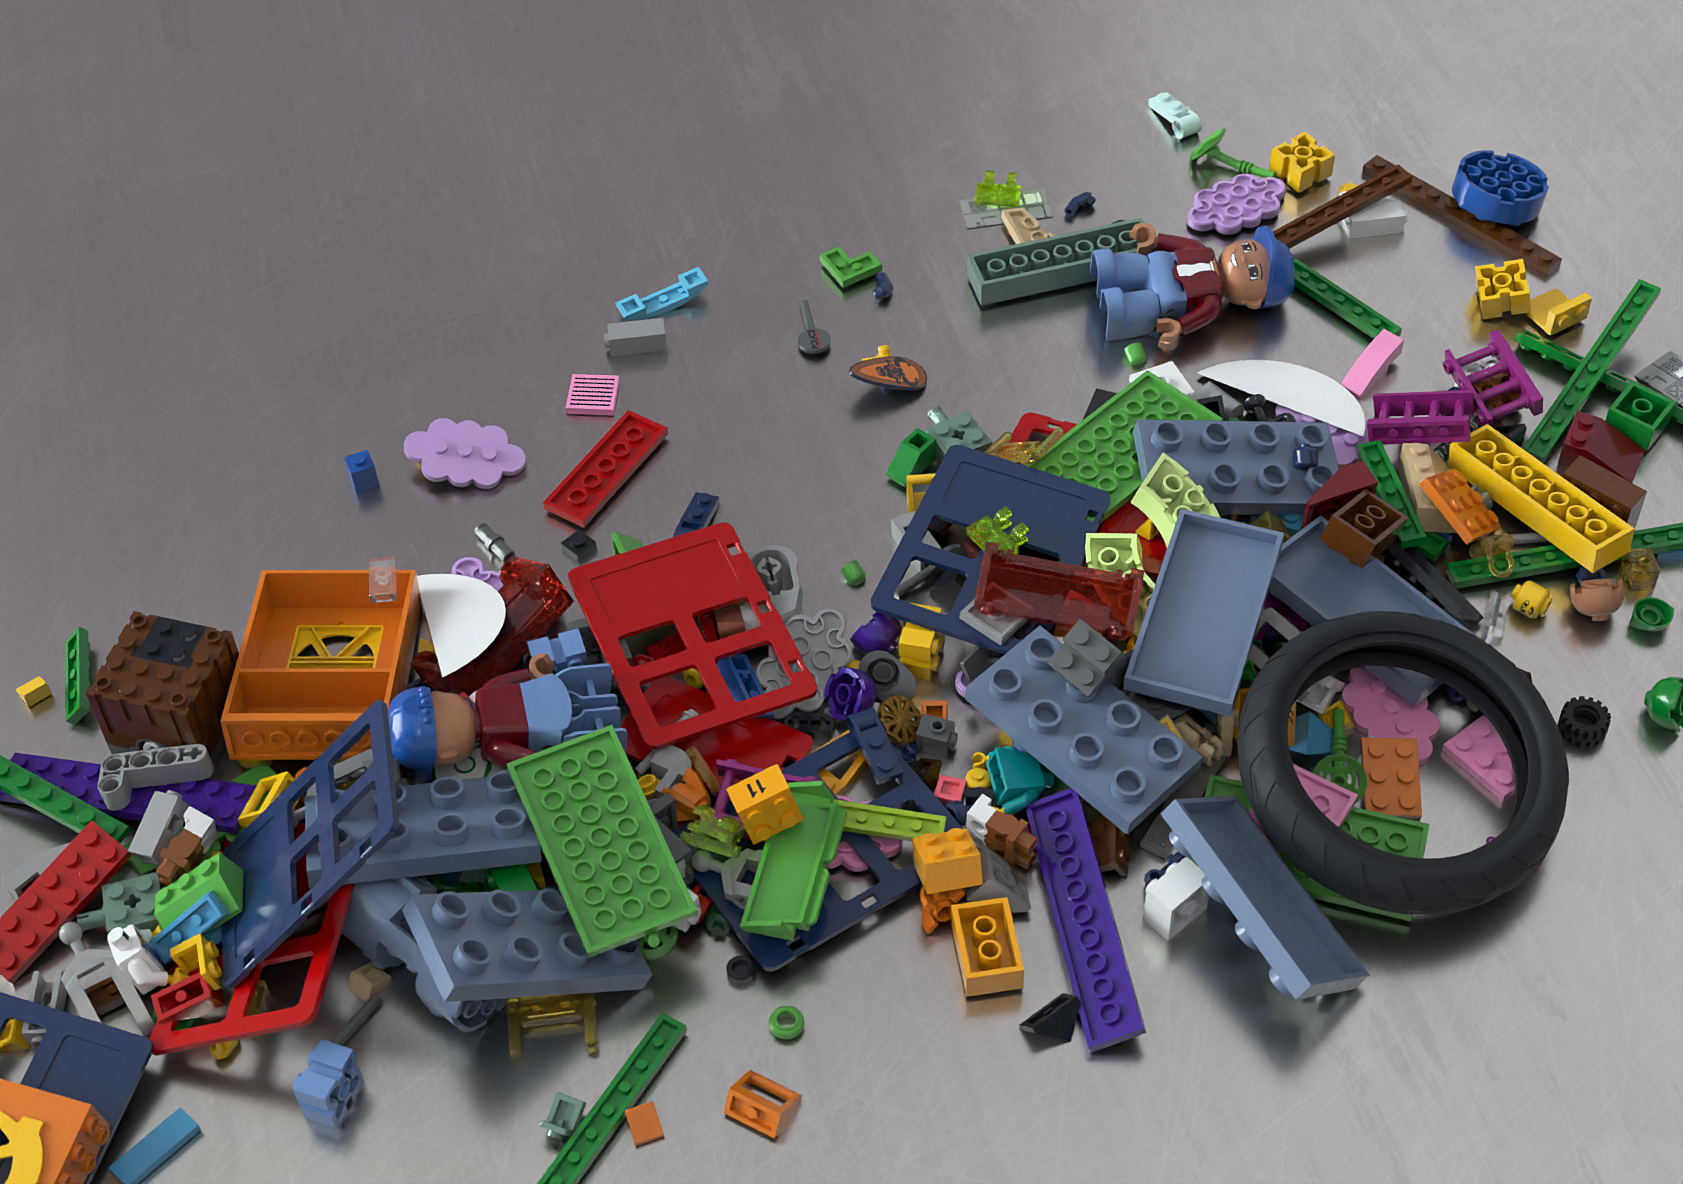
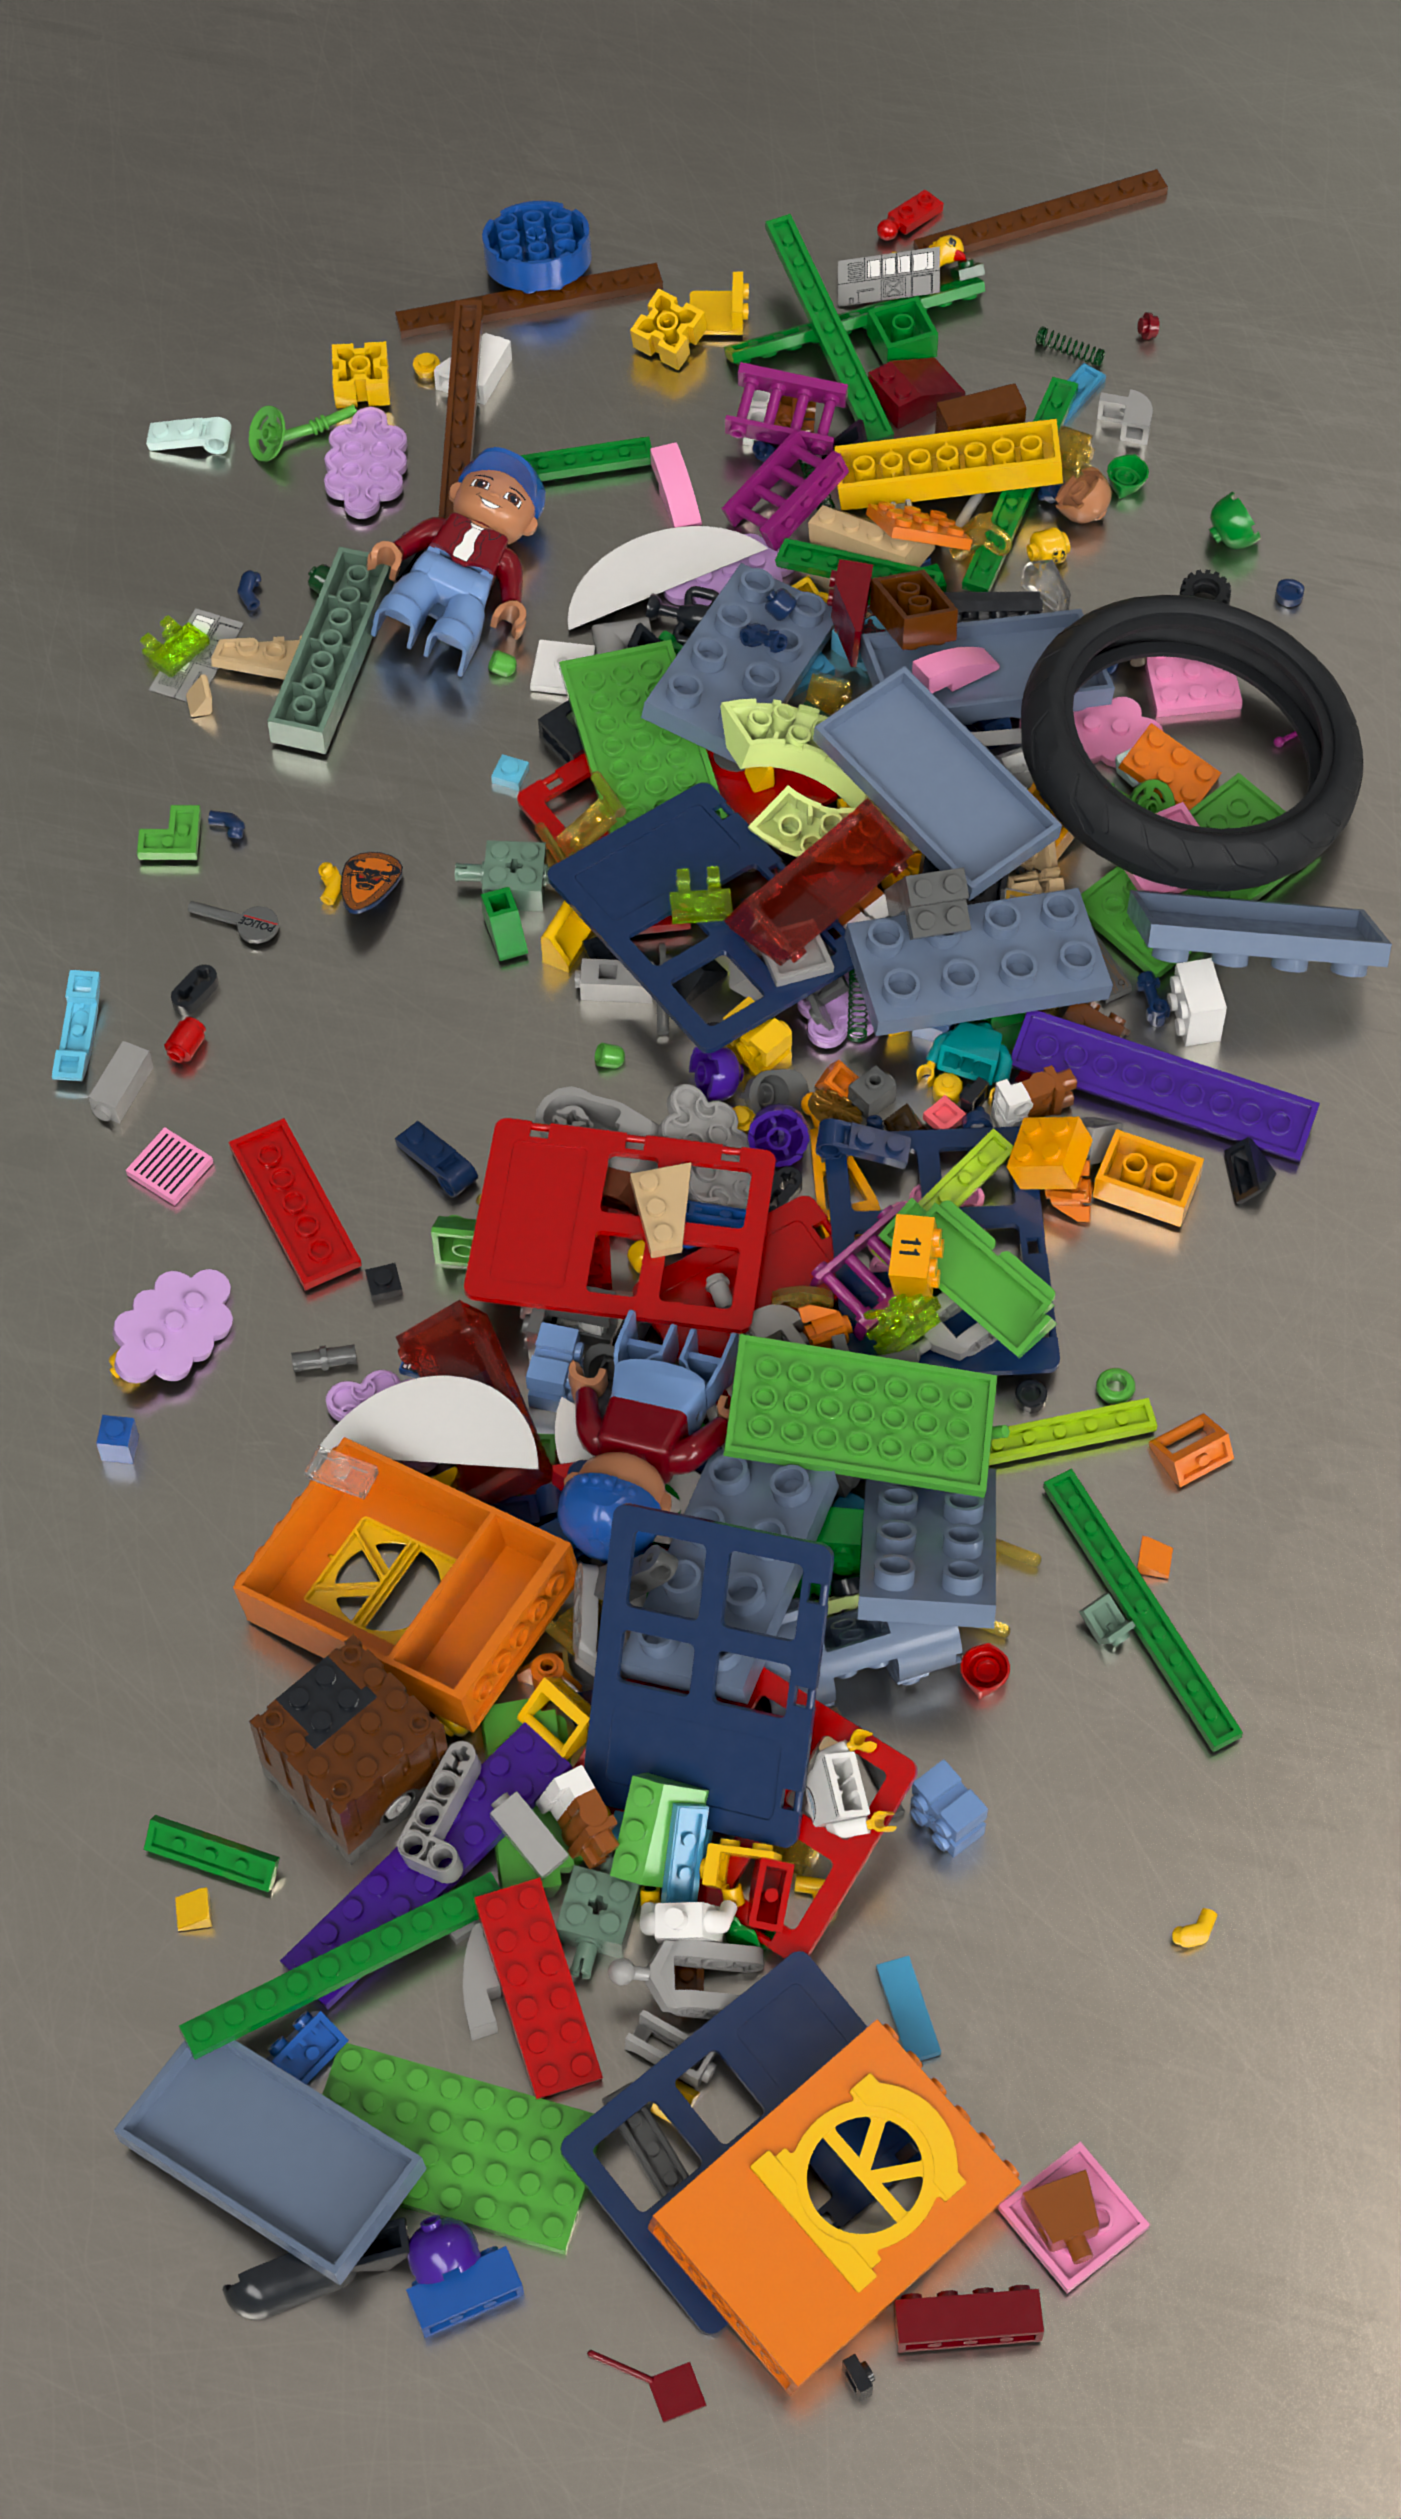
camera: 60 degrees left, 10 degrees up
none -> red brick [164,1017,206,1063]
none -> black beam [171,964,219,1015]
none -> tan slope [186,674,213,717]
none -> medium azure plate [491,754,529,791]
none -> tan wing [630,1162,691,1258]
none -> dark blue bar [740,623,787,653]
none -> white torso [805,1729,897,1838]
none -> bright pink slope [912,647,1000,694]
none -> red hat [961,1643,1010,1700]
none -> lime plate [989,1398,1158,1465]
none -> dark blue tile [1275,579,1305,607]

